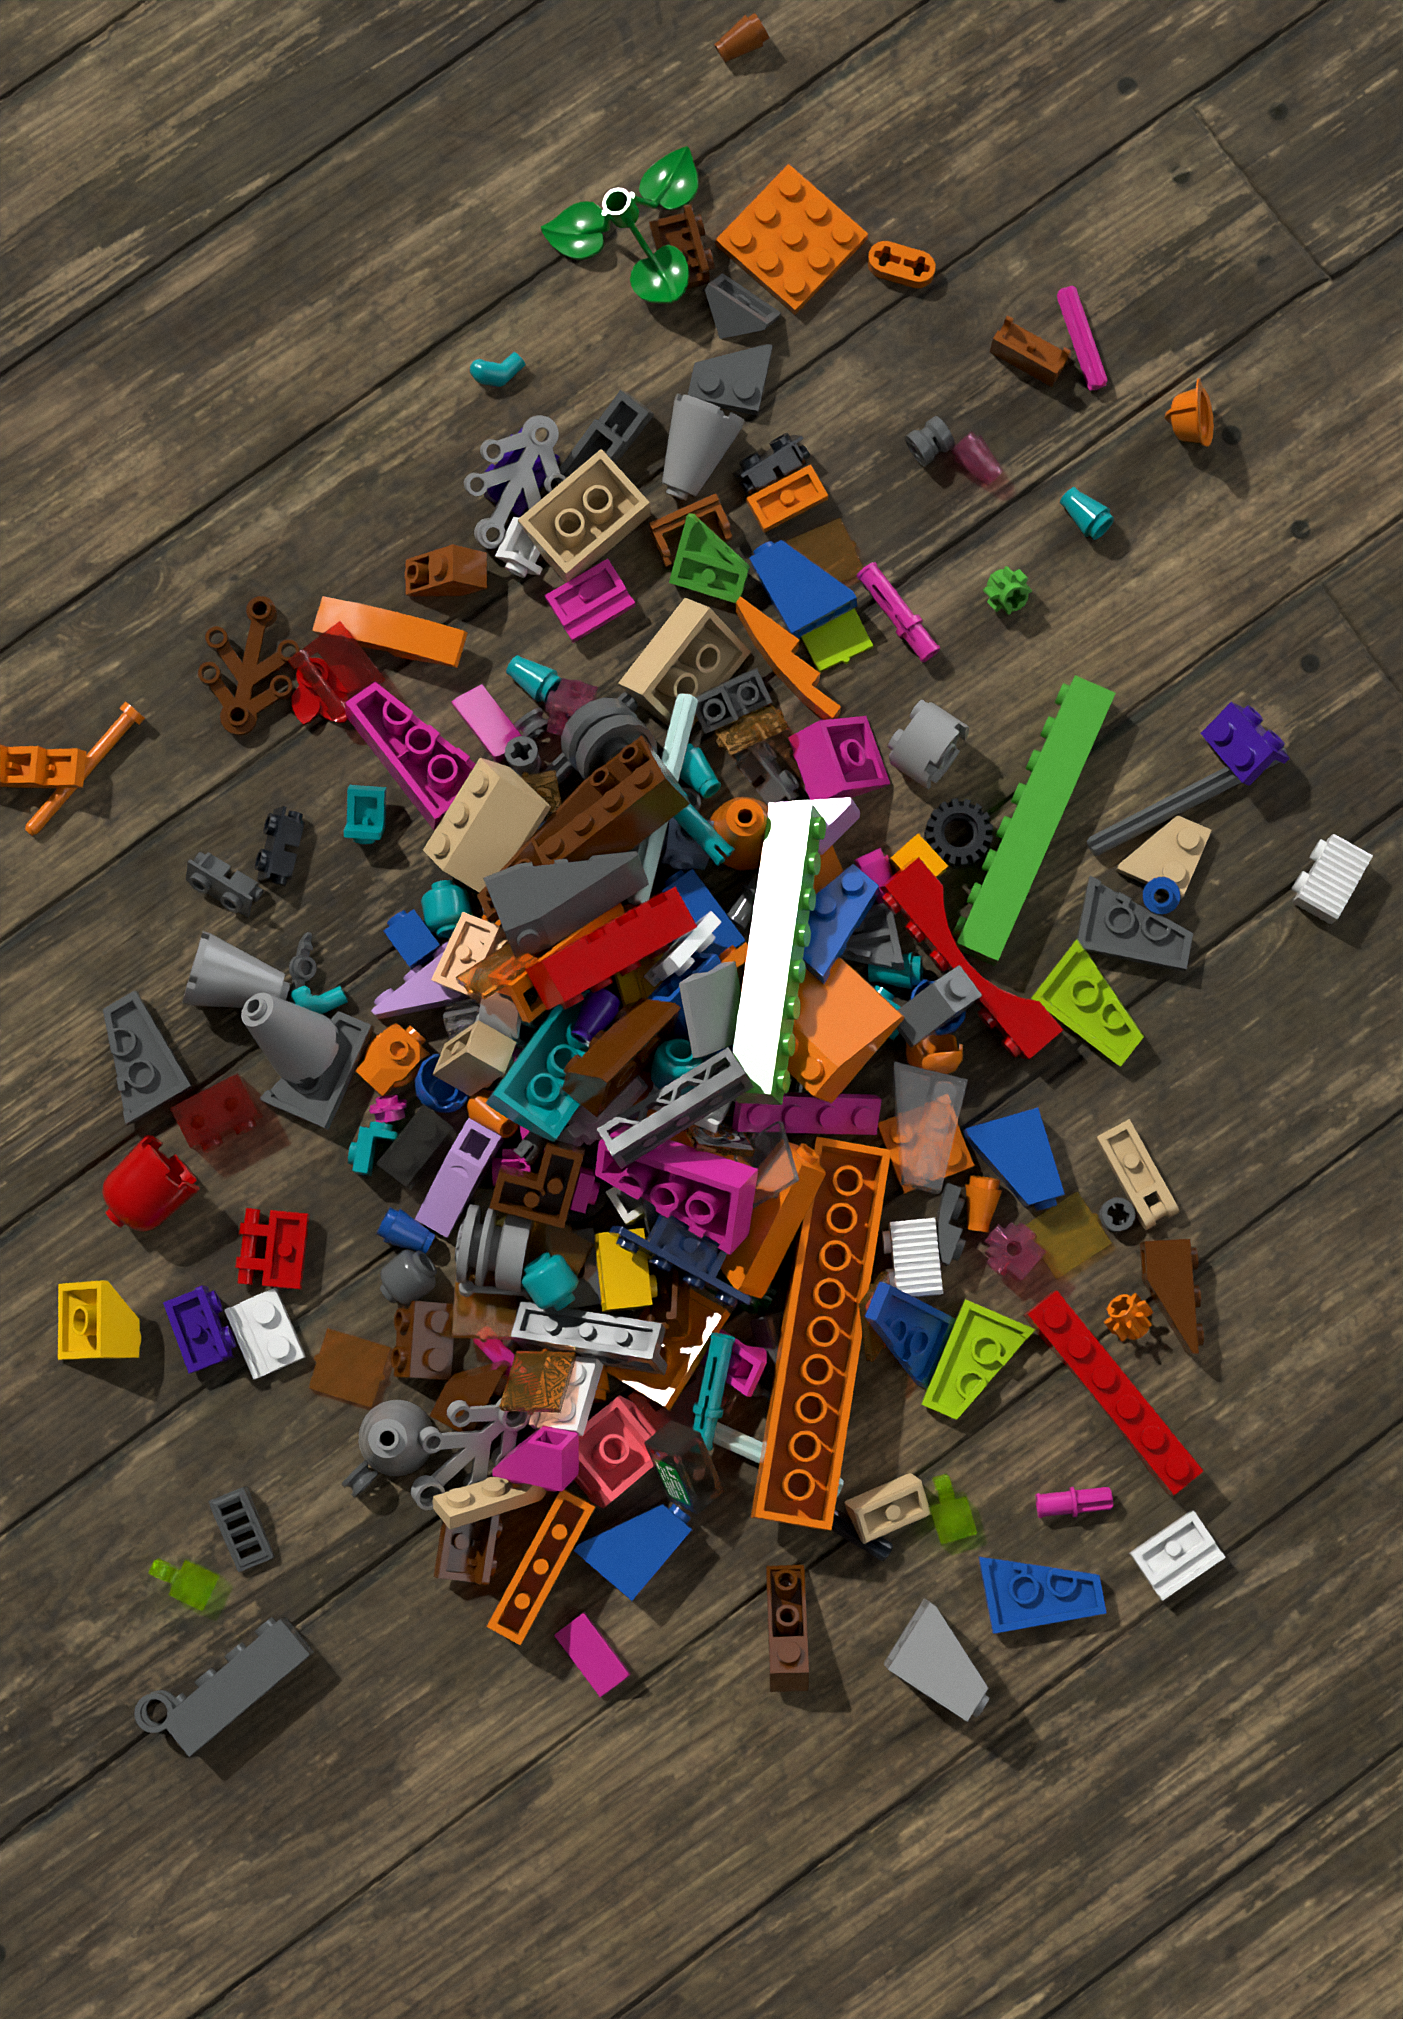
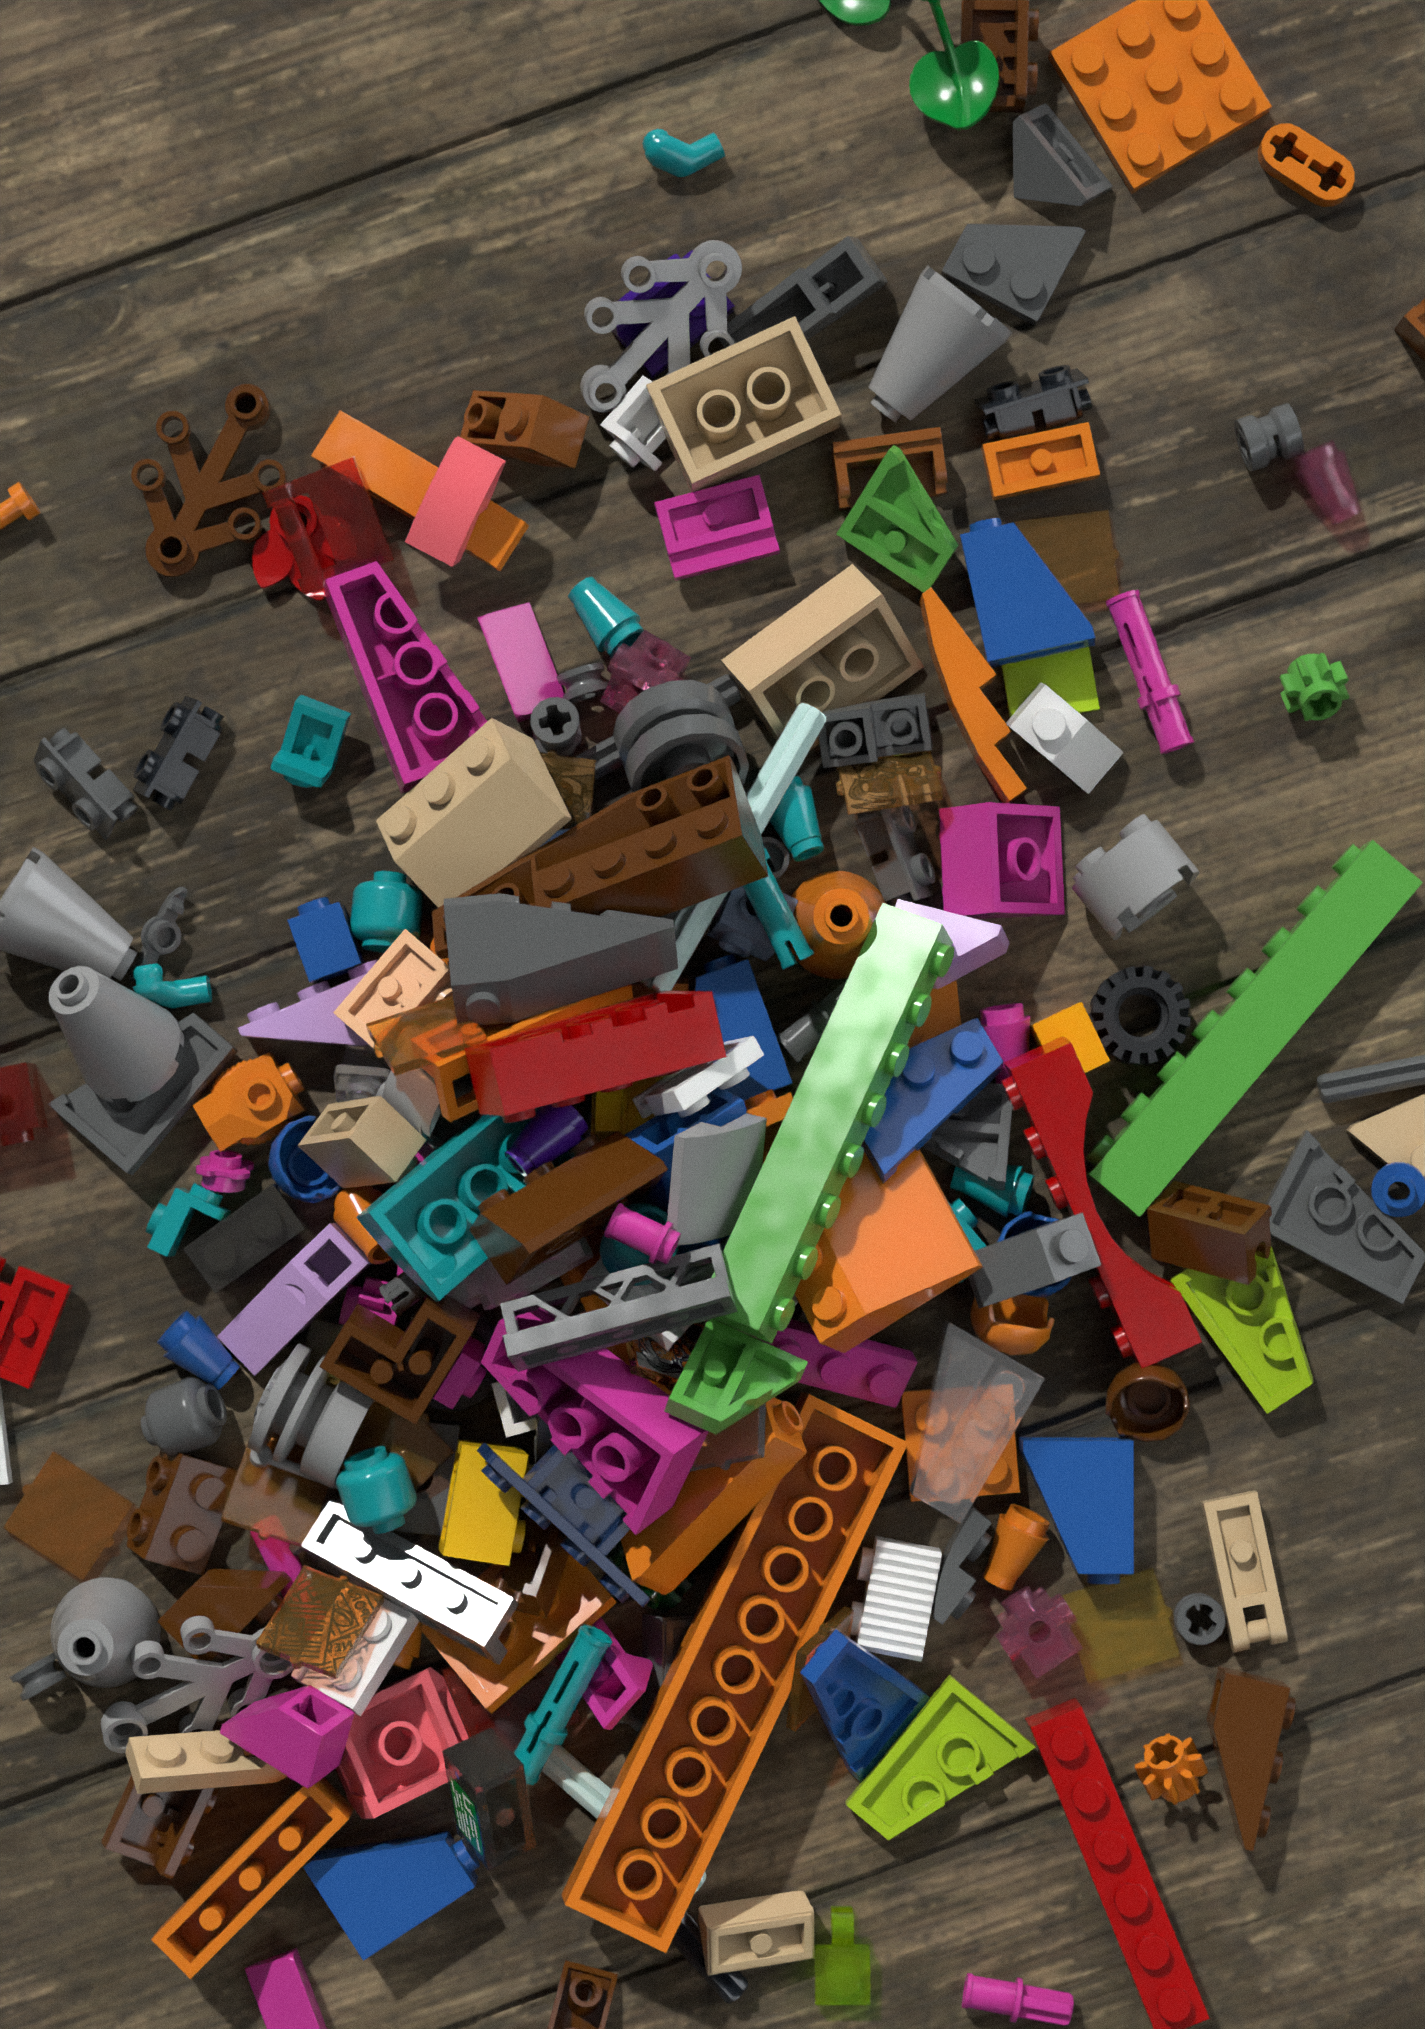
camera: 15 degrees right, 5 degrees up
none -> coral slope [405,436,506,567]
none -> dark pink pin [605,1203,681,1264]
none -> bright green wing [664,1319,808,1435]
none -> white slope [1006,682,1124,794]
none -> reddish brown hair [1105,1363,1190,1442]
none -> reddish brown hinge [1147,1181,1272,1285]

